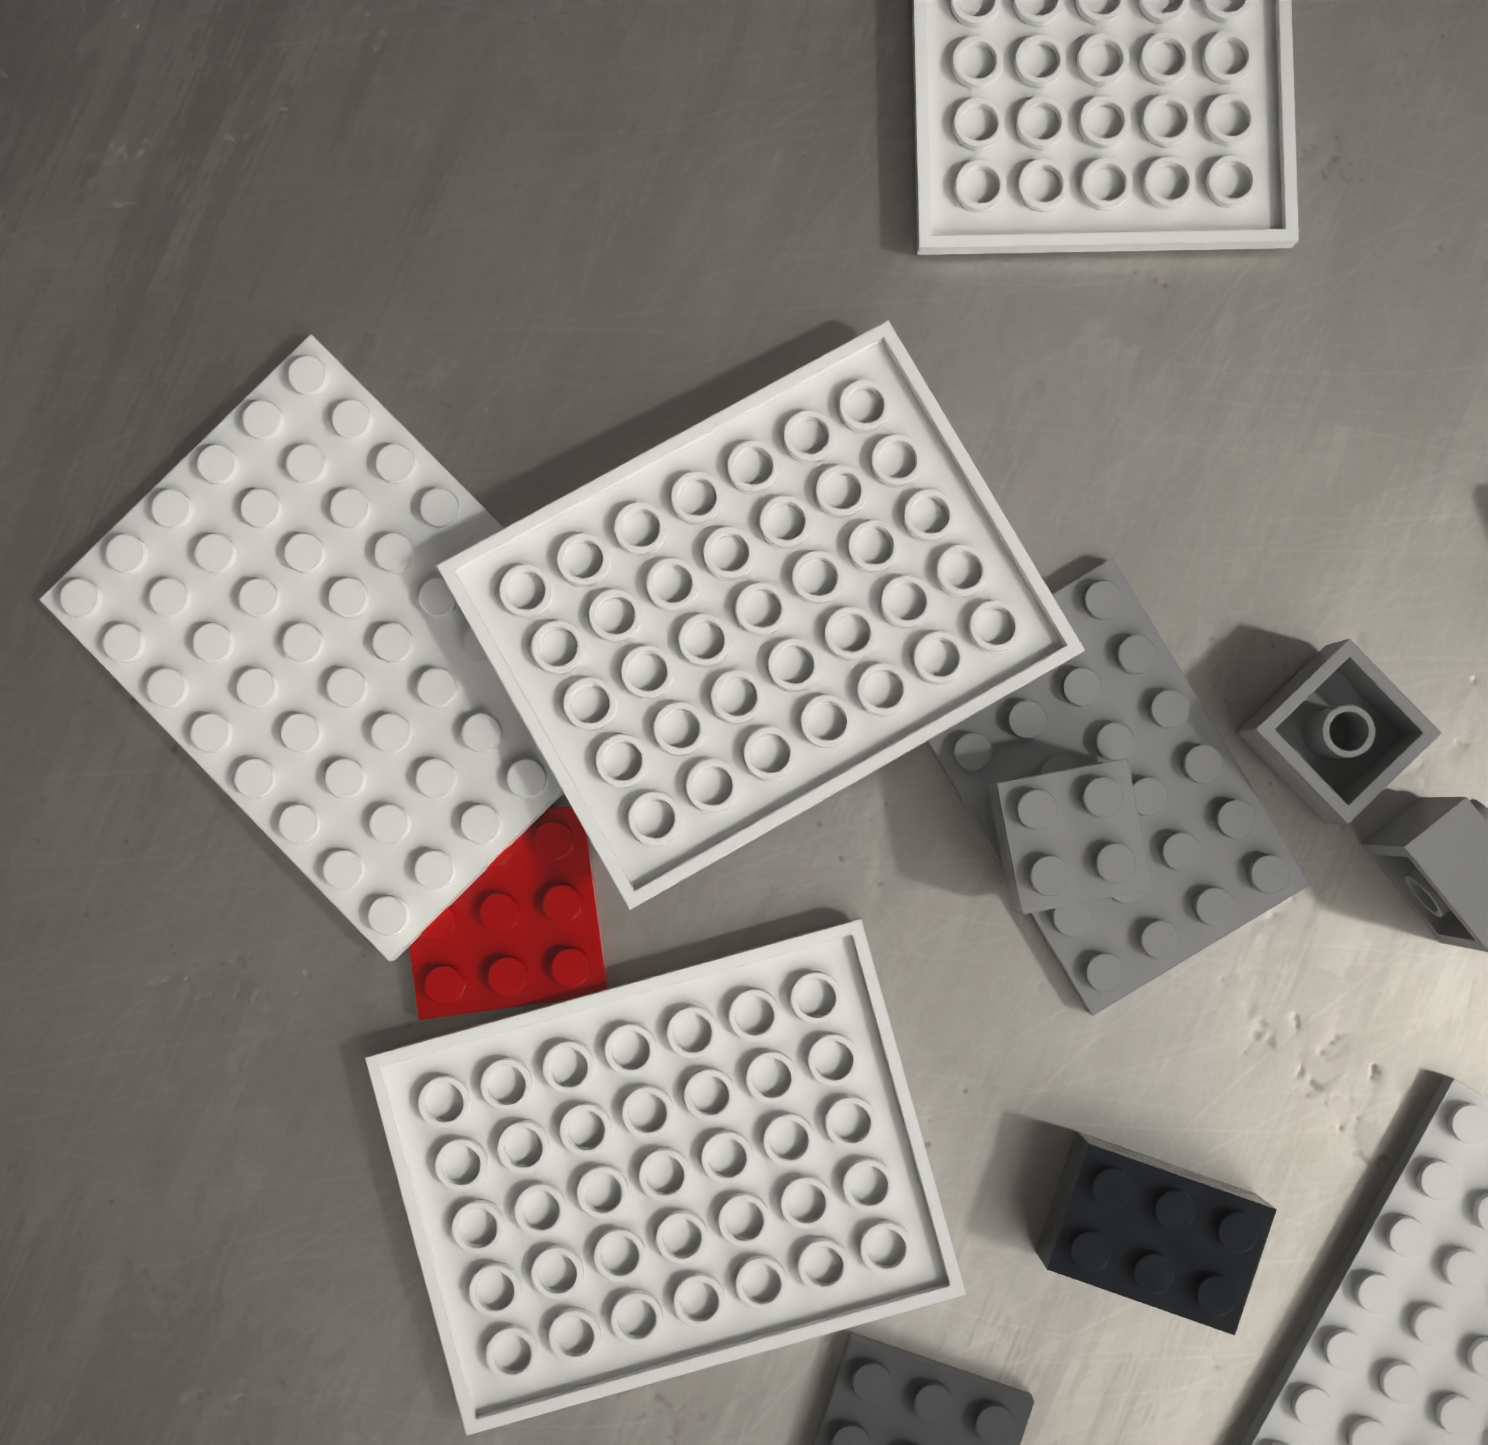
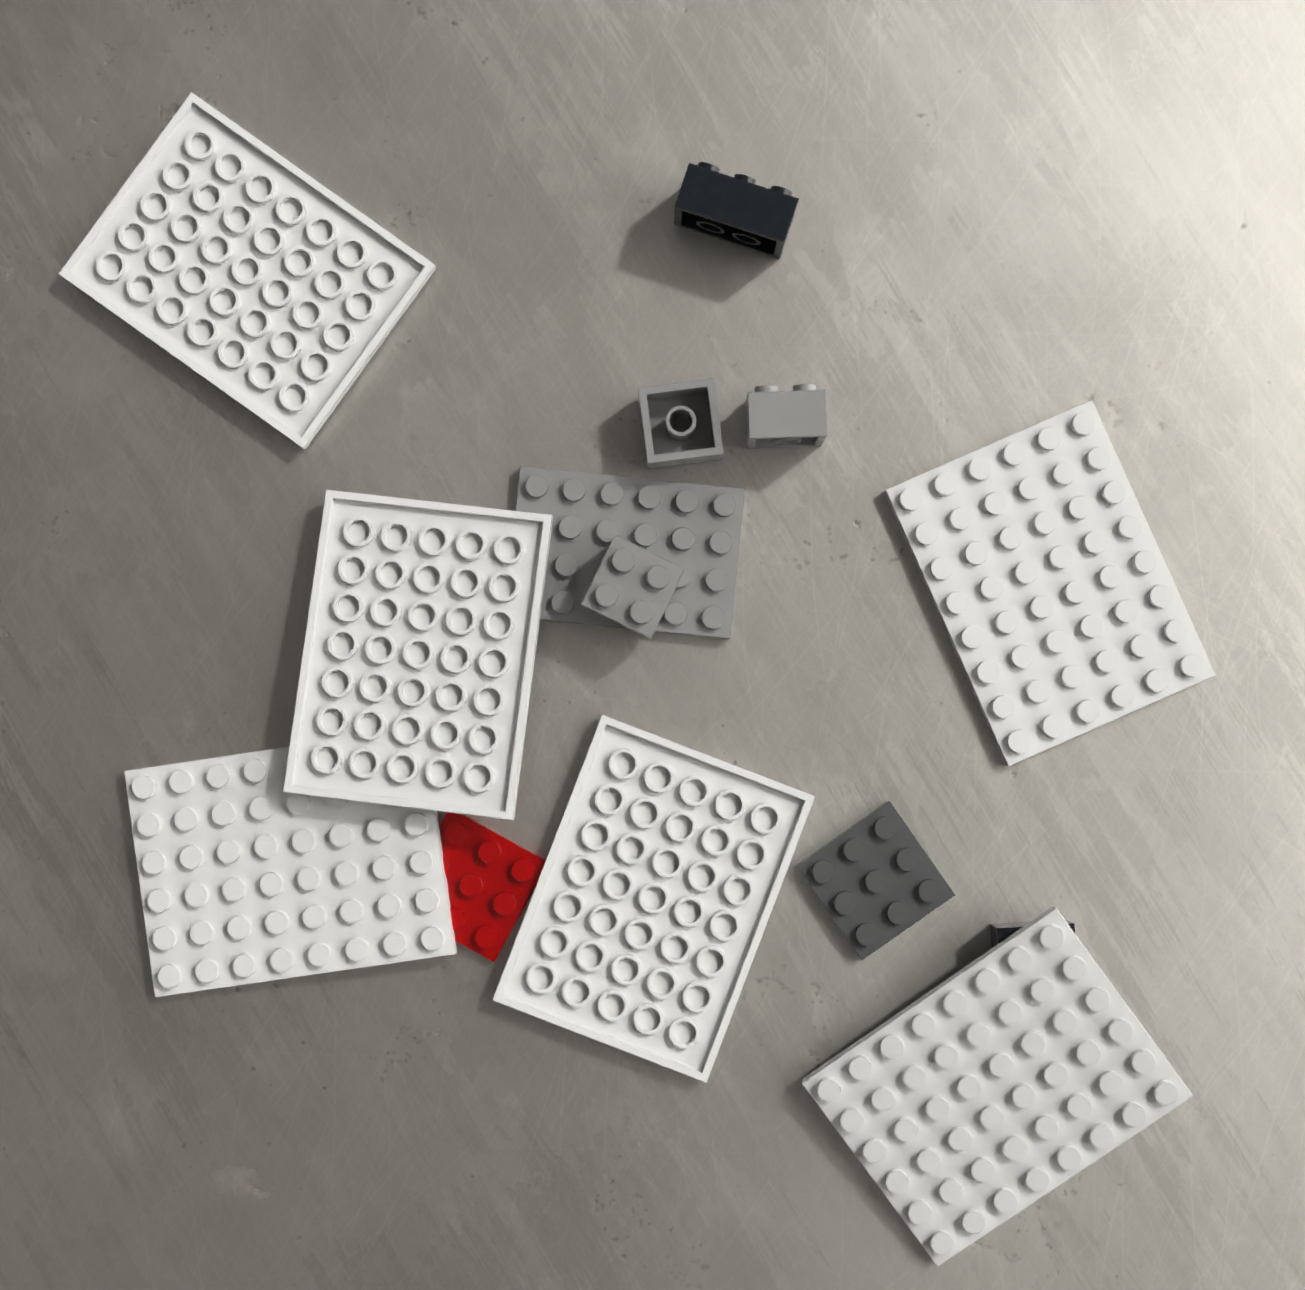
camera: 55 degrees left, 0 degrees up
black brick [1035,1131,1277,1336] -> none

